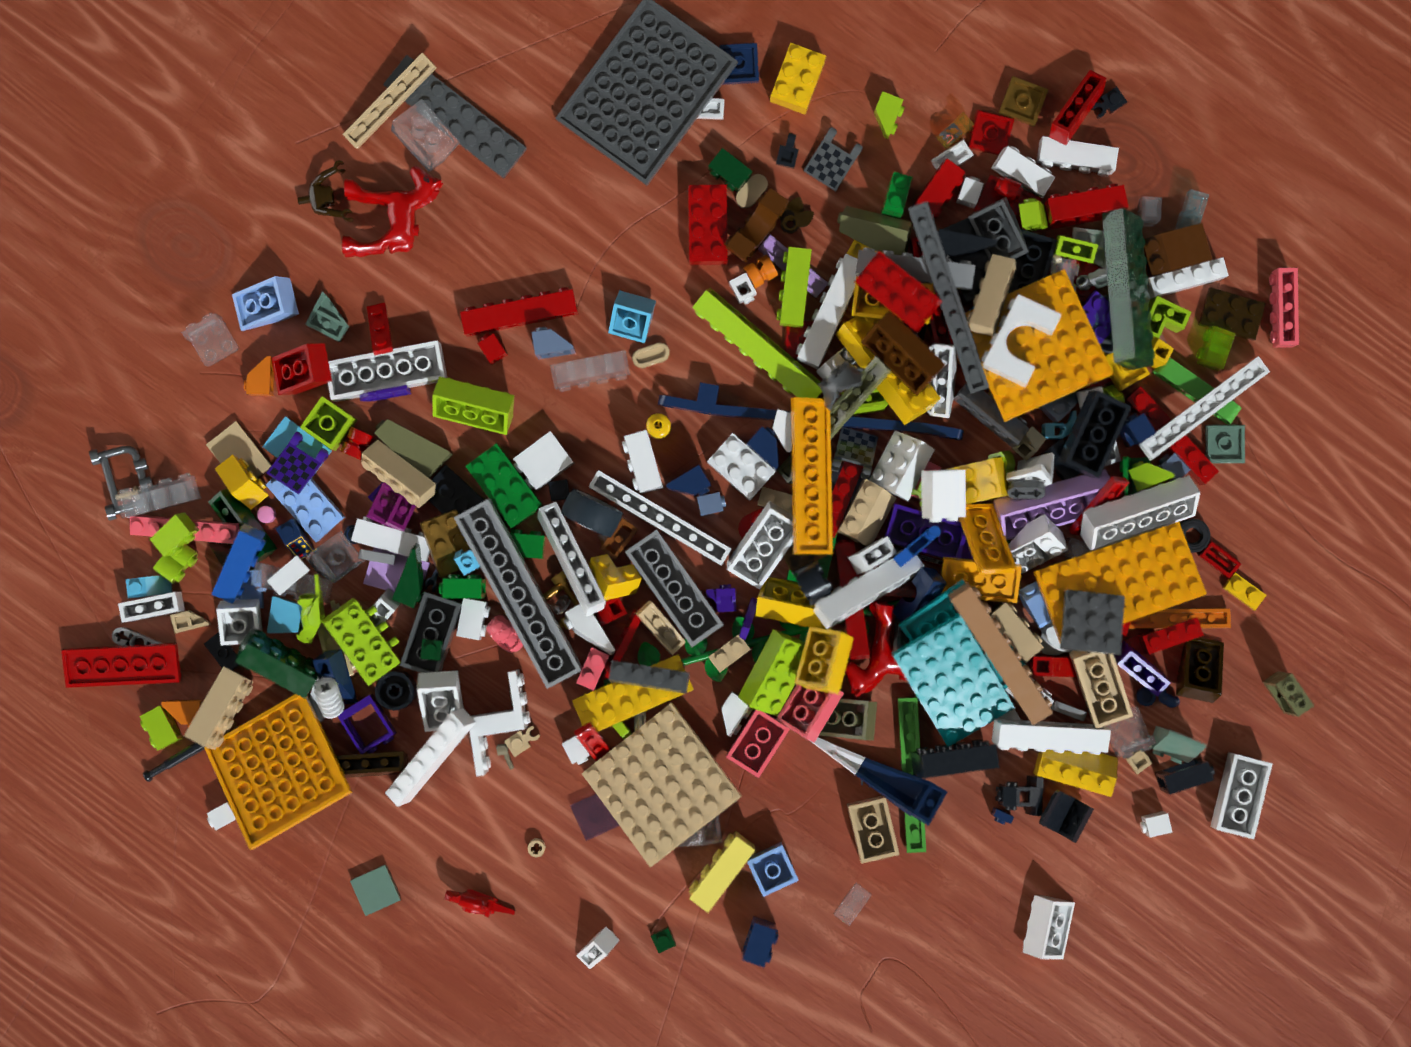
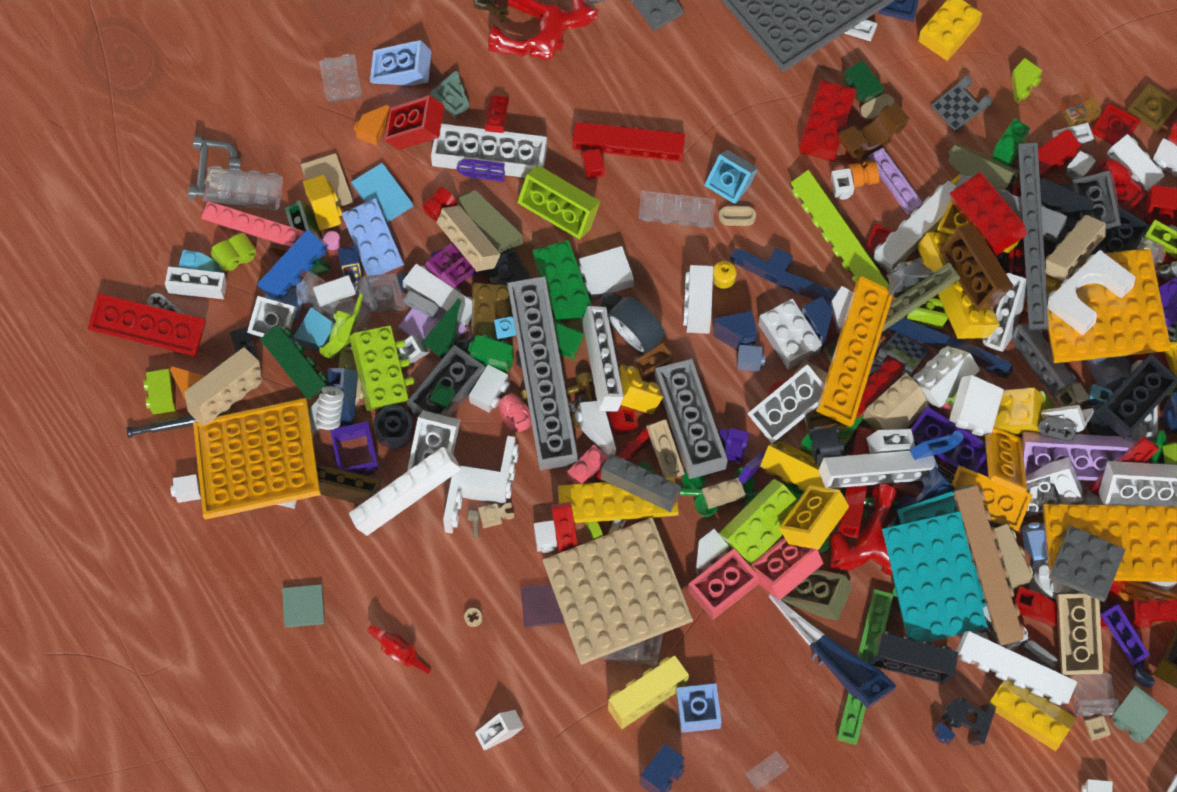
camera: 15 degrees right, 20 degrees down
lime brick [150,512,199,557] -> none
tan tile [170,610,211,634] -> none
dark purple flag [267,432,329,495] -> none
lime brick [300,396,357,451] -> none
sand blue slope [532,327,576,359] -> none
white brick [588,470,731,566] -> none
dark green plate [651,927,676,953] -> none
black plate [776,133,799,169] -> none
lime brick [777,247,812,328] -> none
dark brown plate [779,197,814,234] -> none
tan brick [847,796,899,863] -> none
lime brick [1019,198,1048,232] -> none
black bracket [1039,790,1094,843] -> none
dark blue tile [1135,687,1156,706] -> none
black window [1155,758,1215,795] -> none

